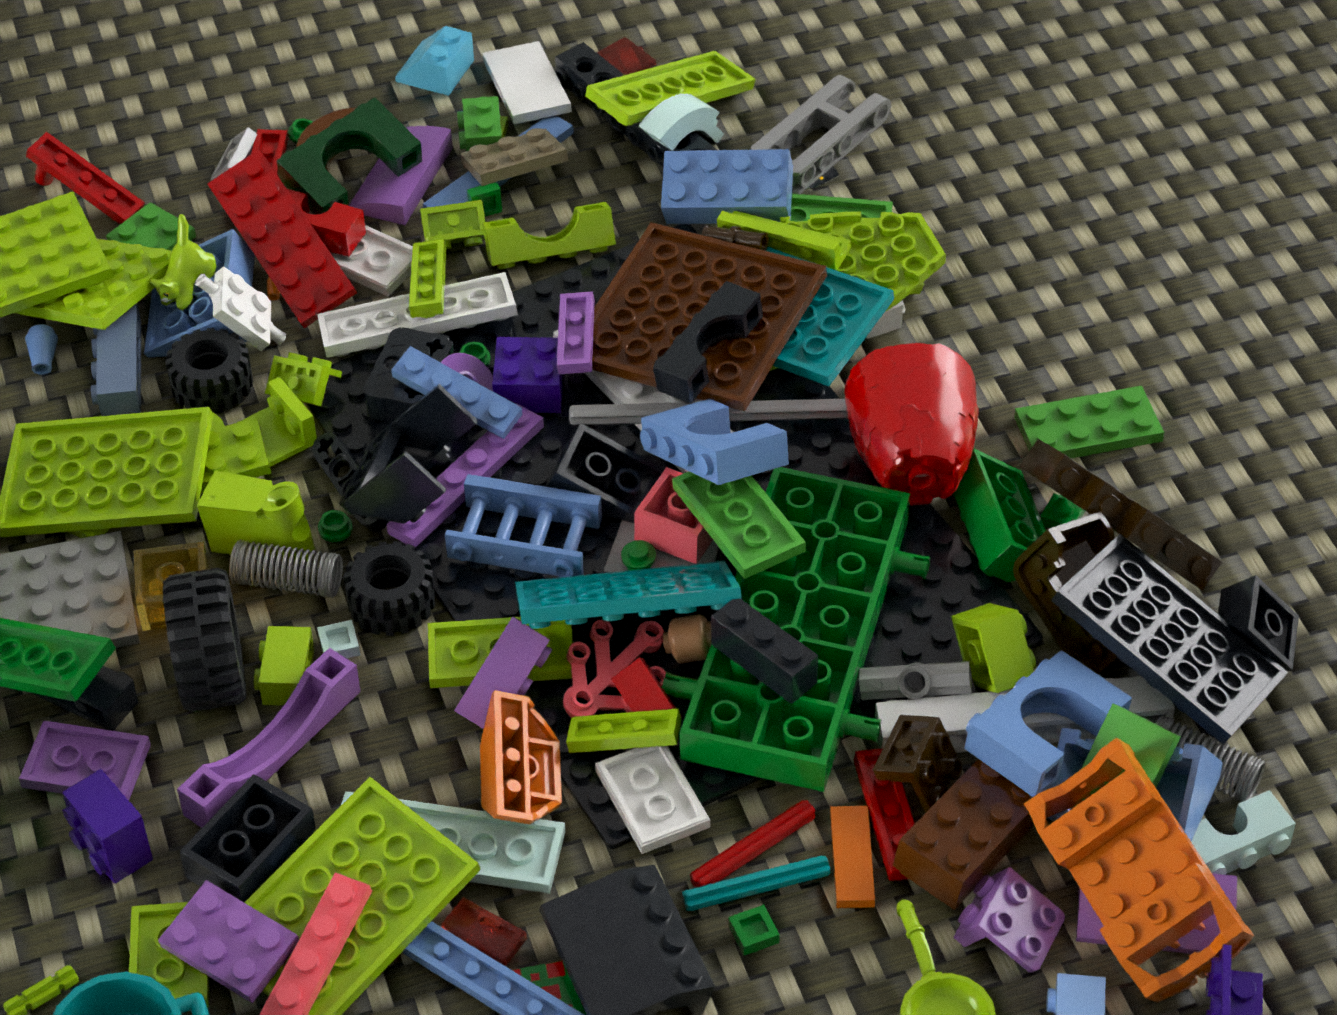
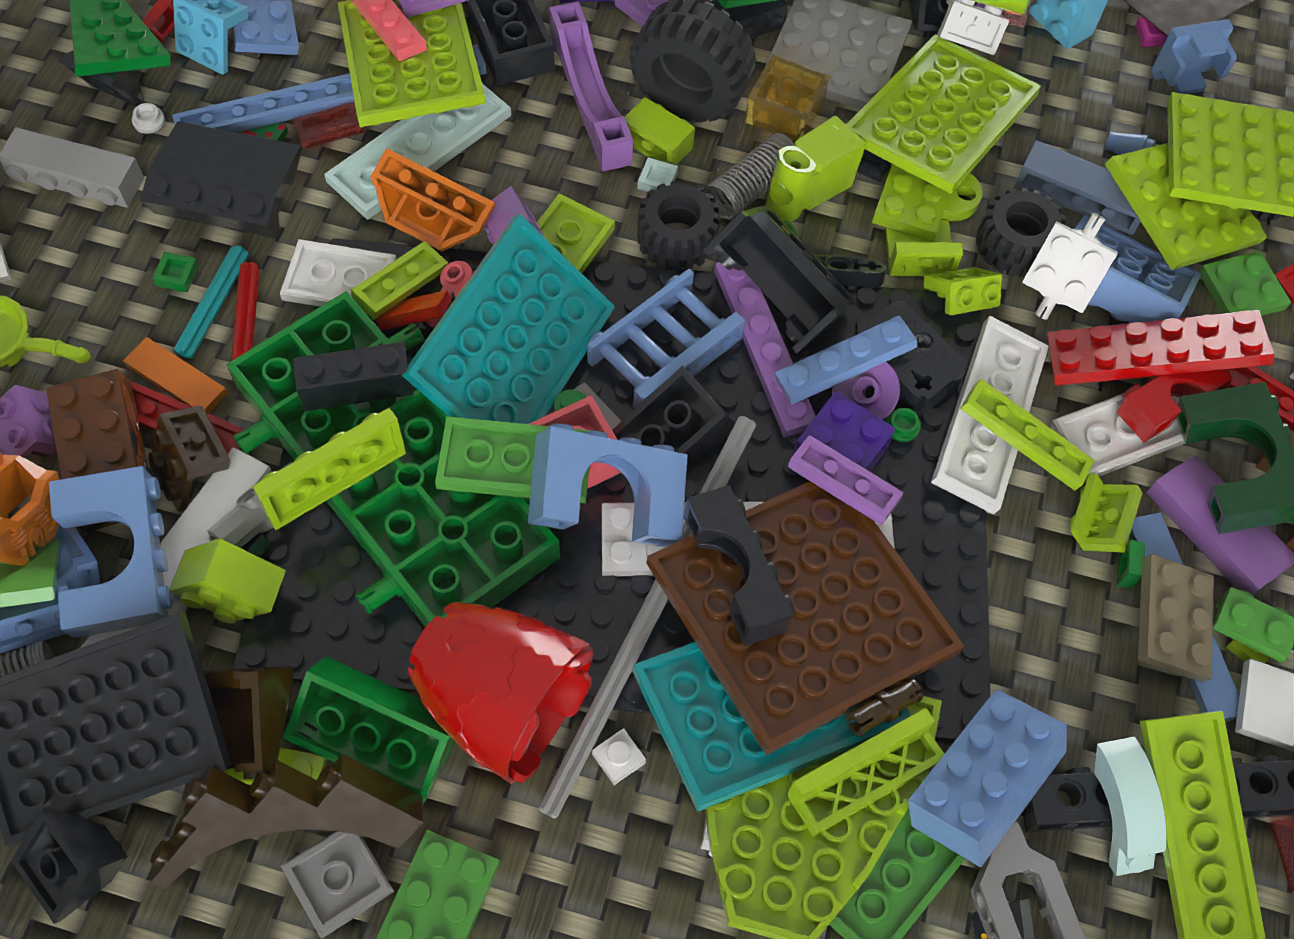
camera: 120 degrees right, 15 degrees up
lime animal [150,214,216,310] -> none
lime arch [482,202,616,269] -> none
none -> lime plate [252,408,406,530]
none -> light grey plate [281,831,394,938]

